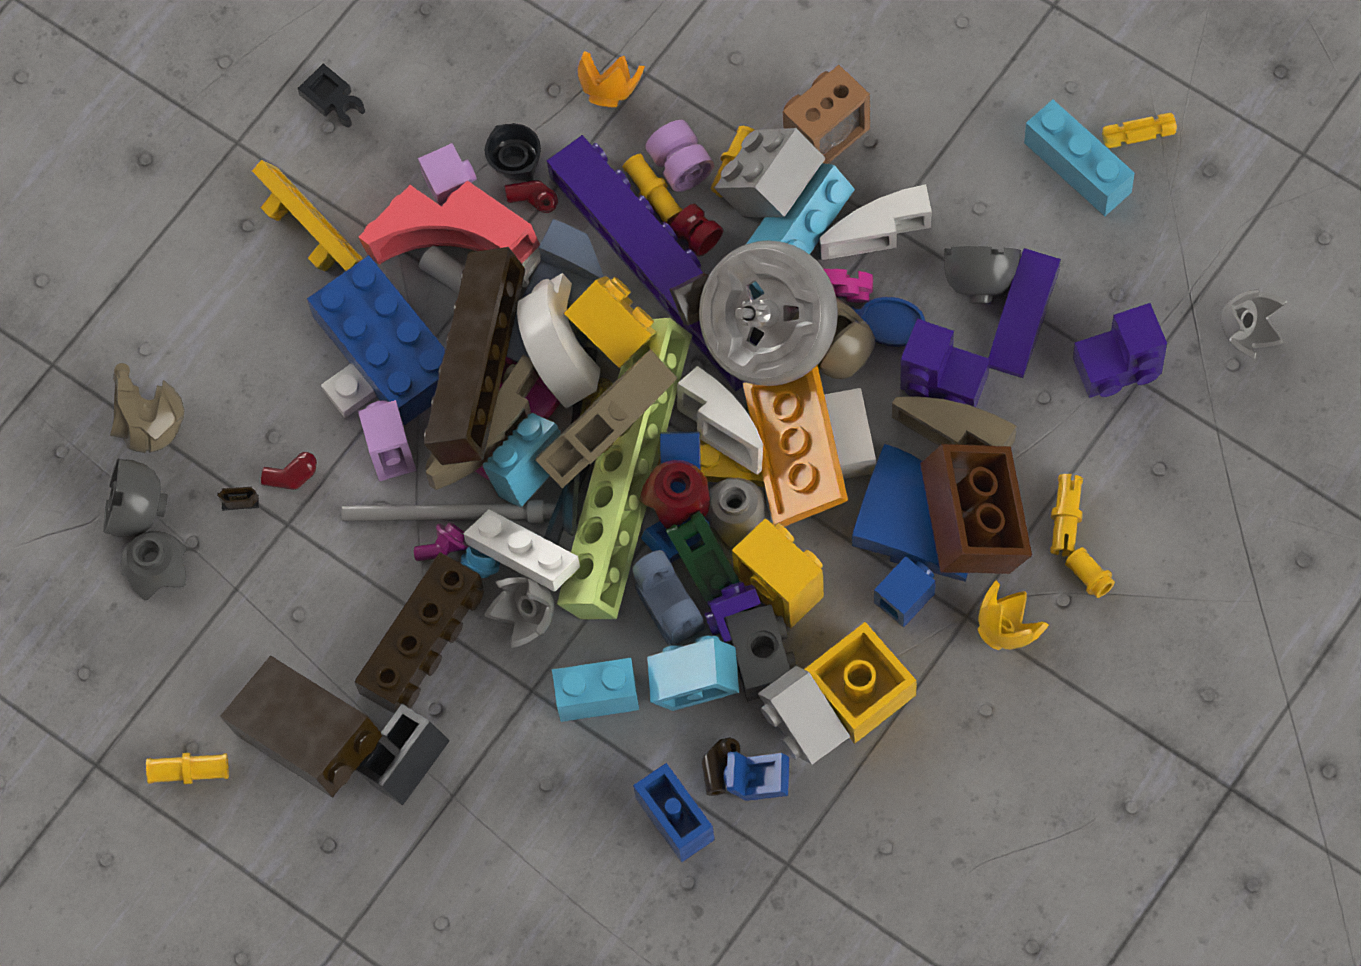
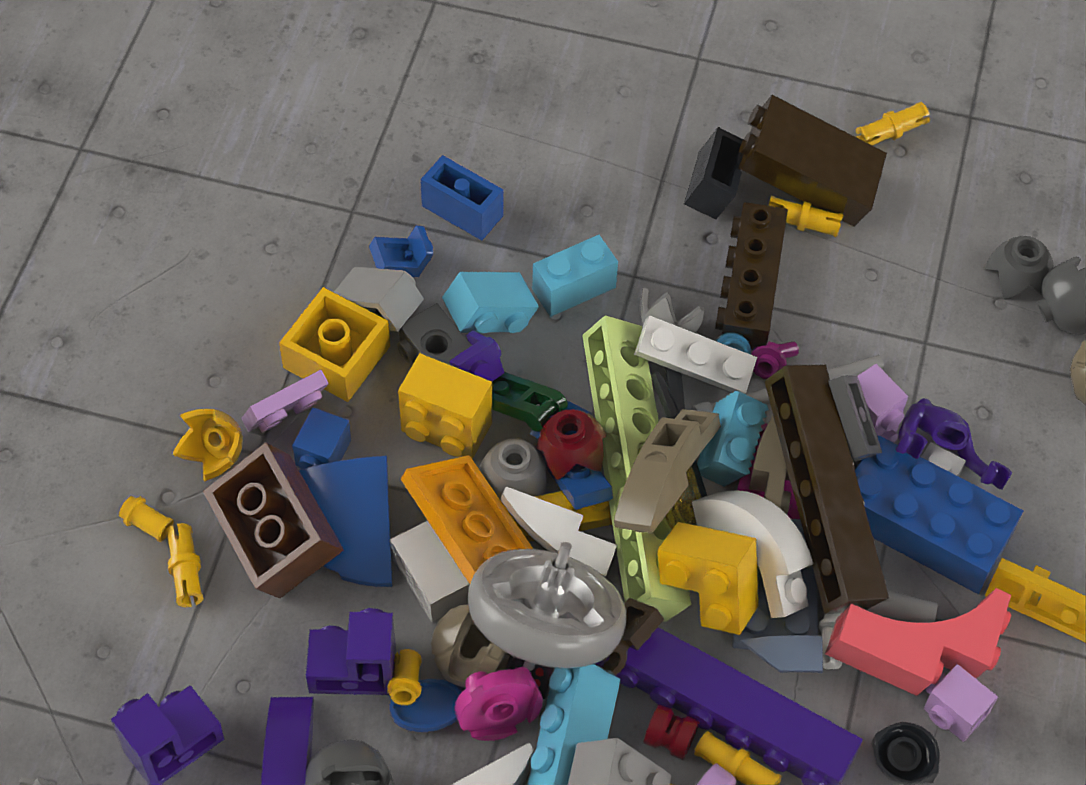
camera: 150 degrees right, 10 degrees down
dark brown piece [217,486,259,511] -> none
dark red arm [261,452,317,490] -> none
dark red arm [505,180,558,213] -> none
sand blue piece [633,550,705,646] -> none
dark brown arm [702,737,741,796] -> none
dark tan slope [892,397,1017,446] -> none
none -> lavender plate [241,370,329,433]
none -> yellow pin [387,649,422,705]
none -> yellow pin [768,195,843,237]
none -> dark grey panel [828,375,882,462]
none -> dark purple piece [895,398,1012,490]

